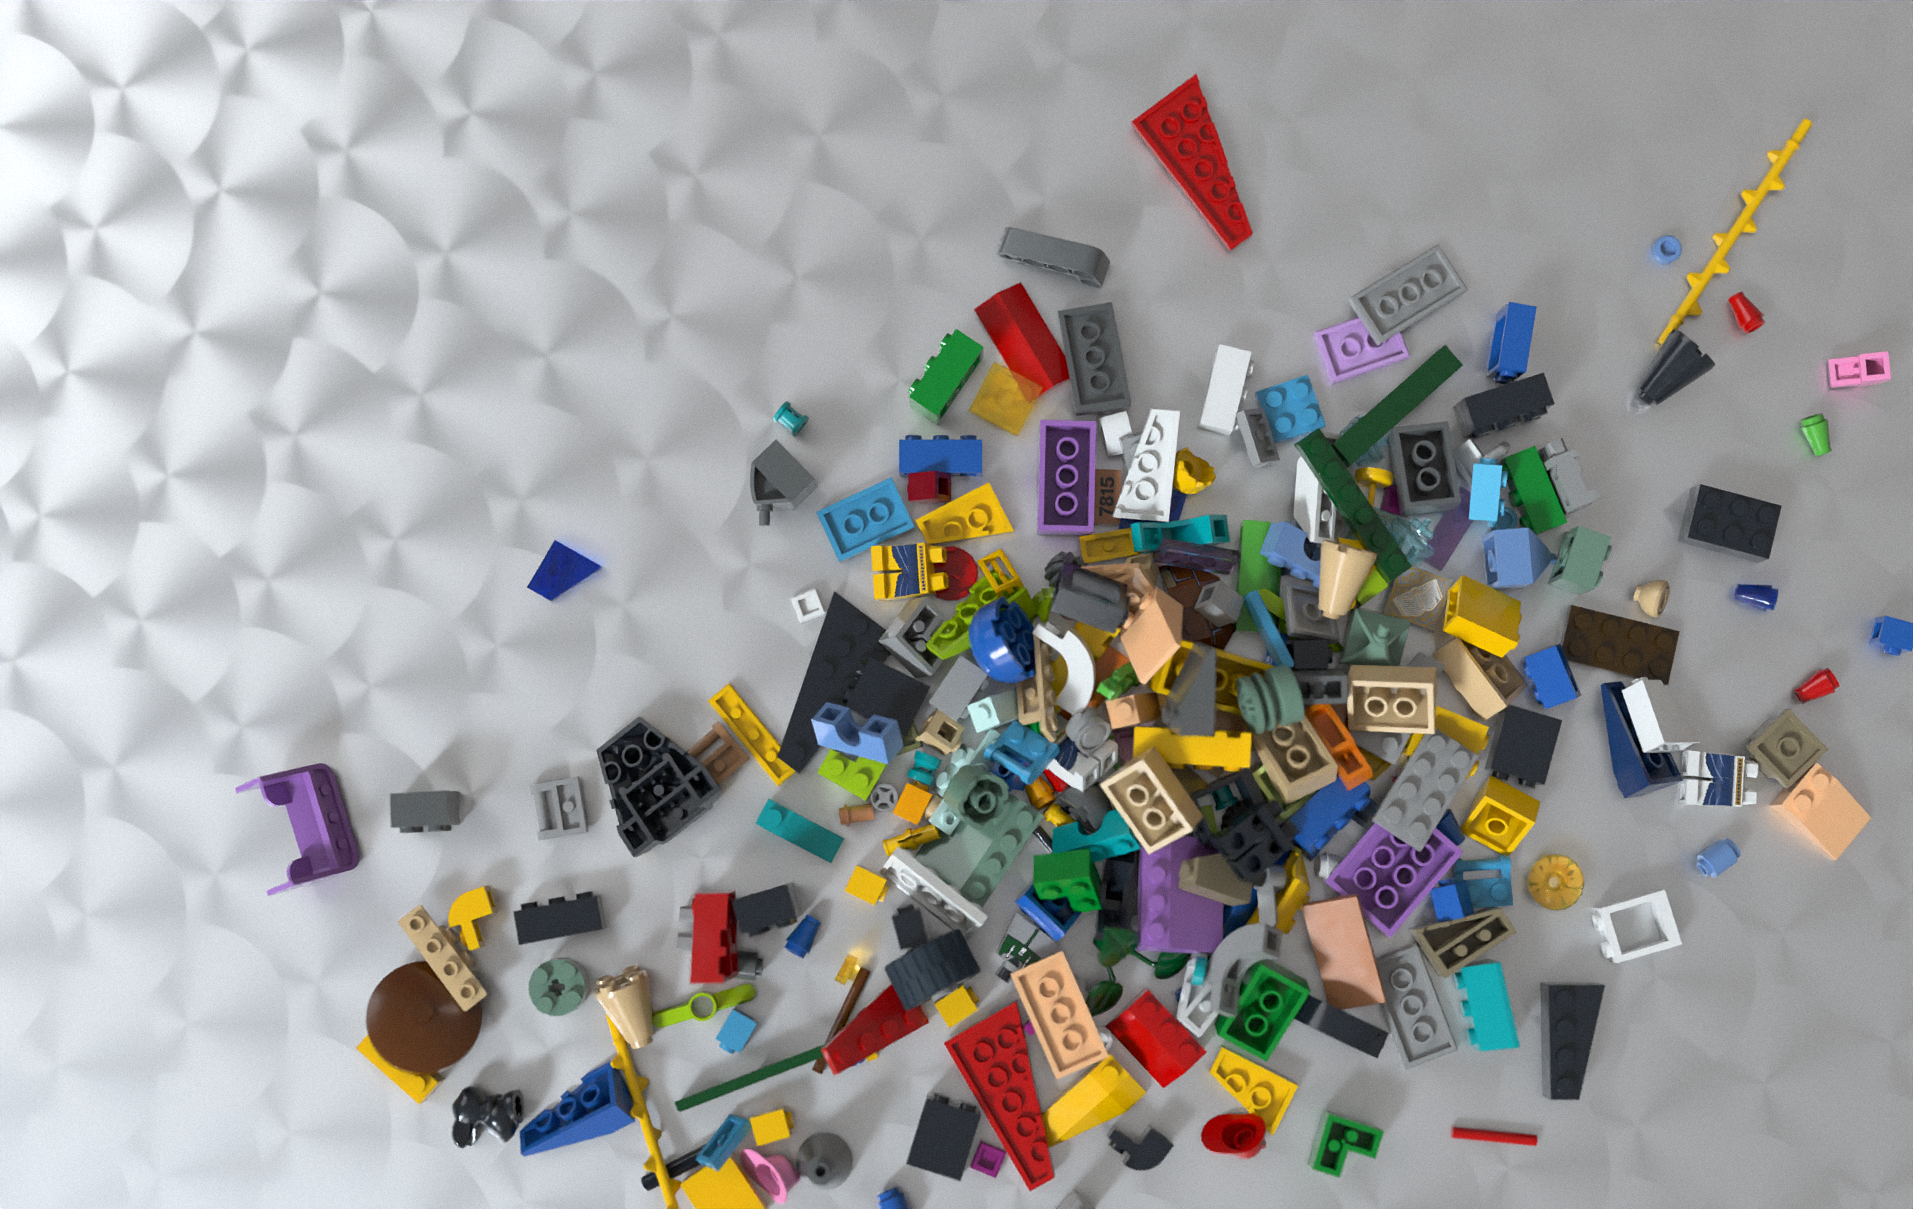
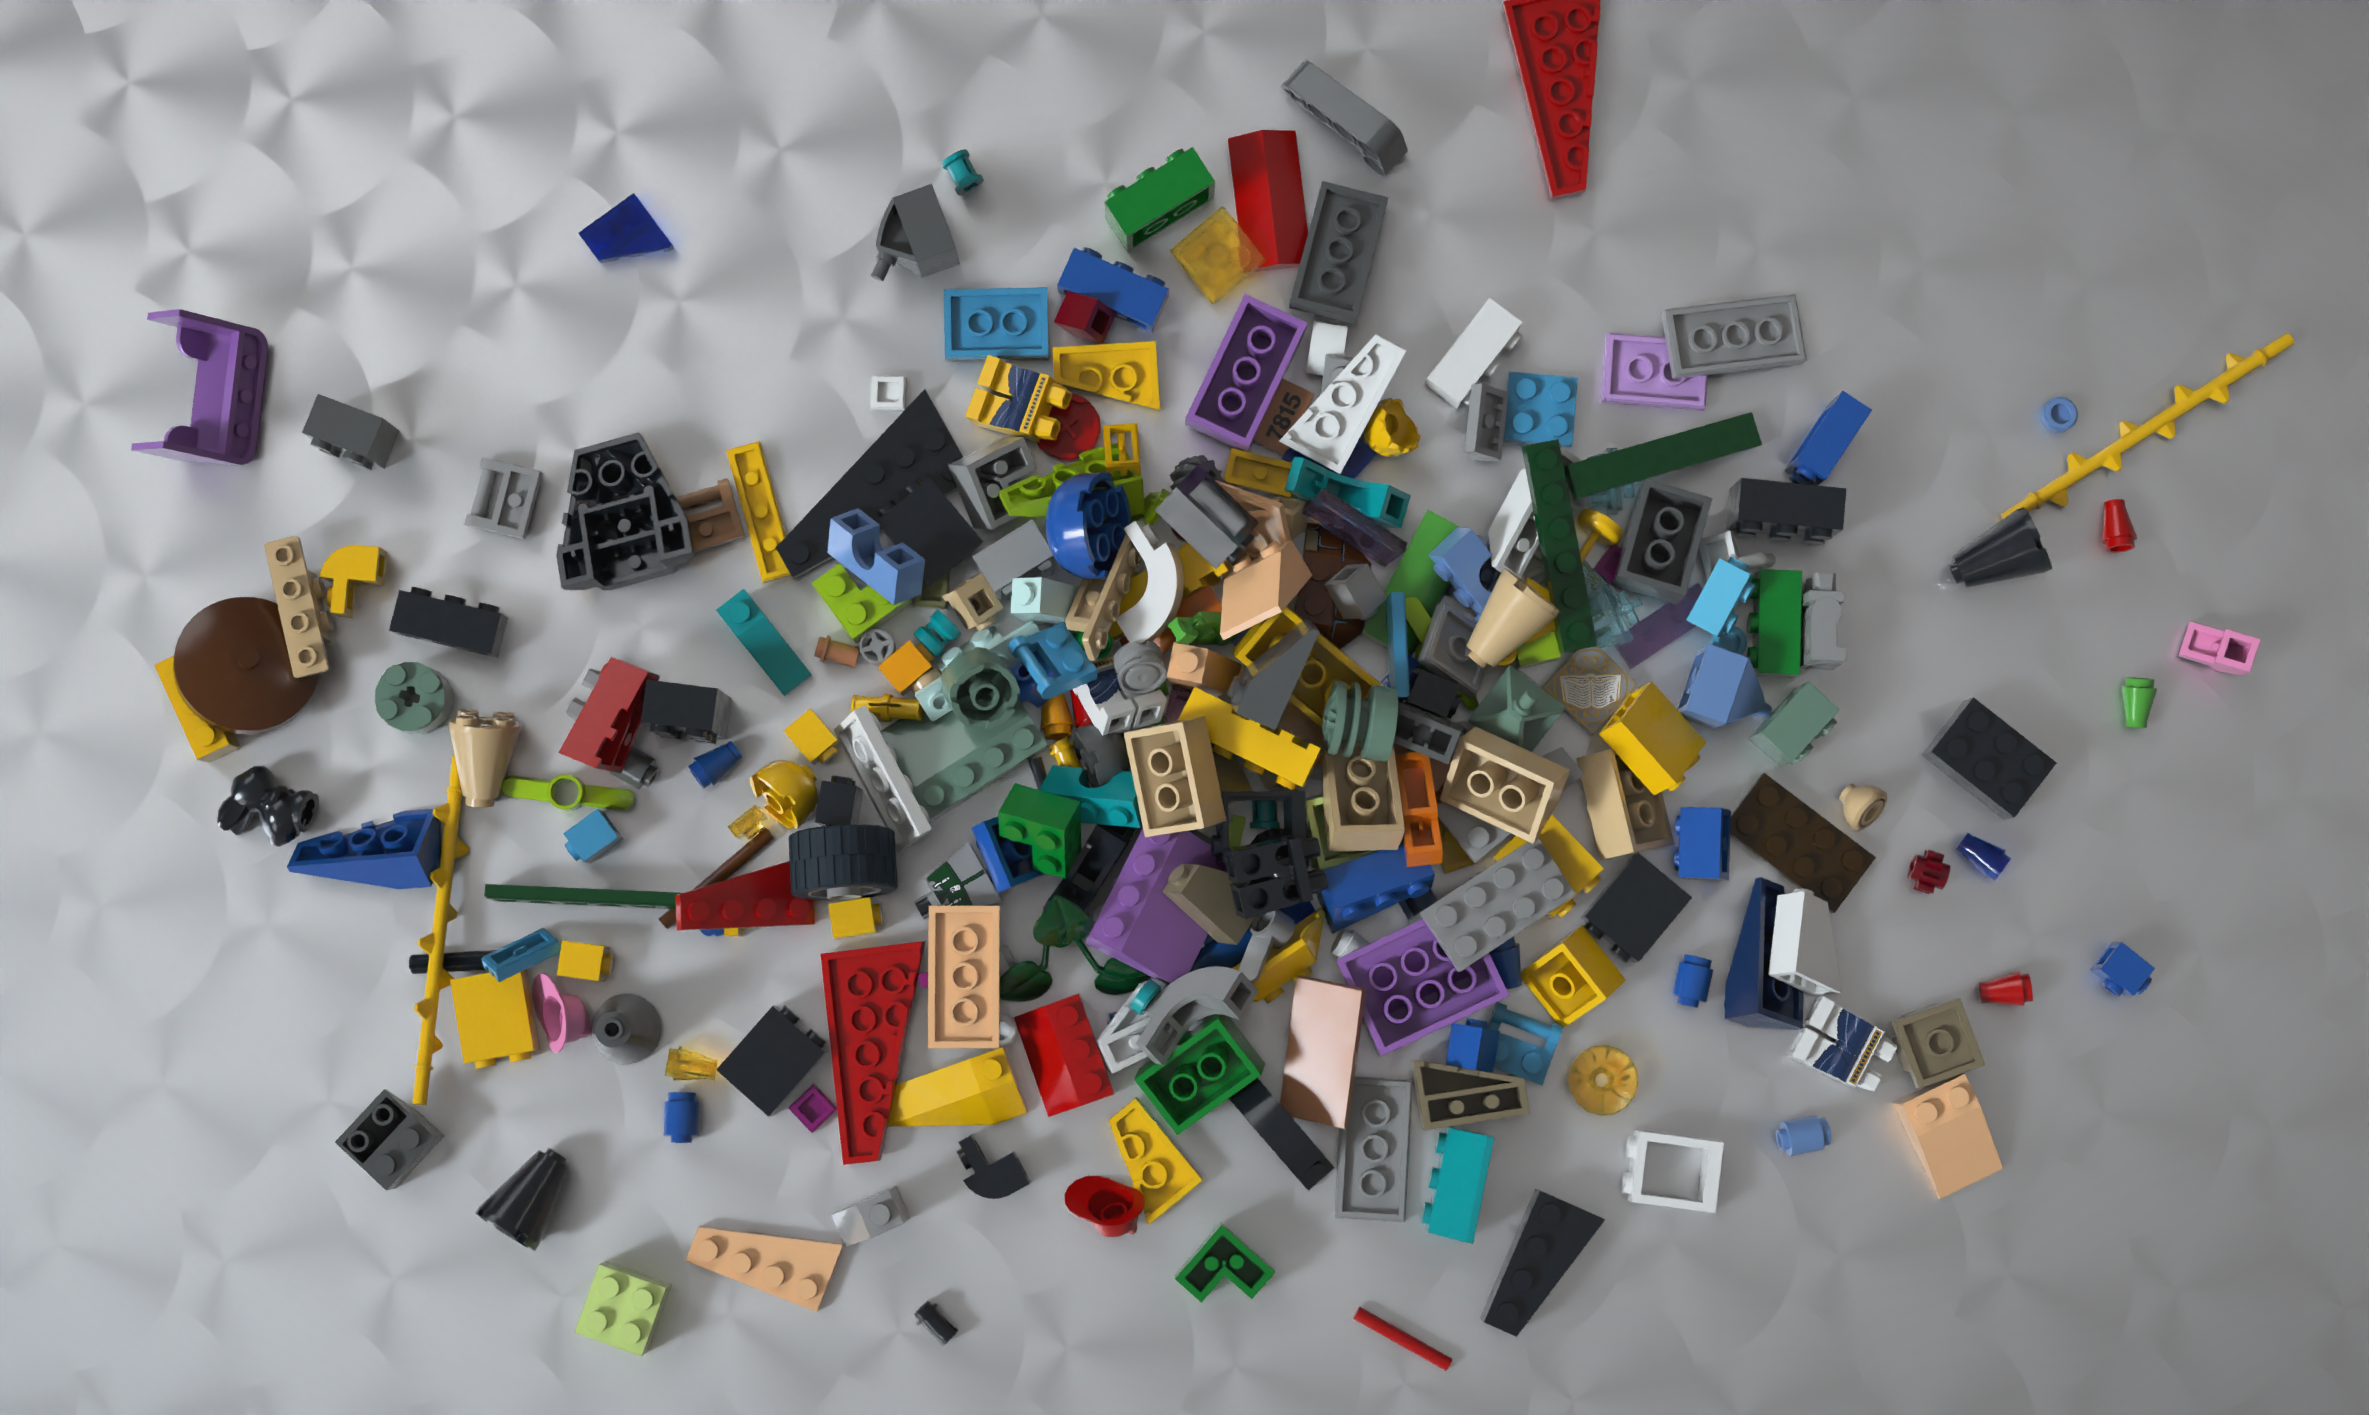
camera: 20 degrees right, 0 degrees up
none -> clear yellow cone [665,1046,718,1081]
none -> yellow cylinder [750,760,818,830]
none -> blue brick [1672,954,1713,1008]
none -> dark red gear [1907,849,1950,894]

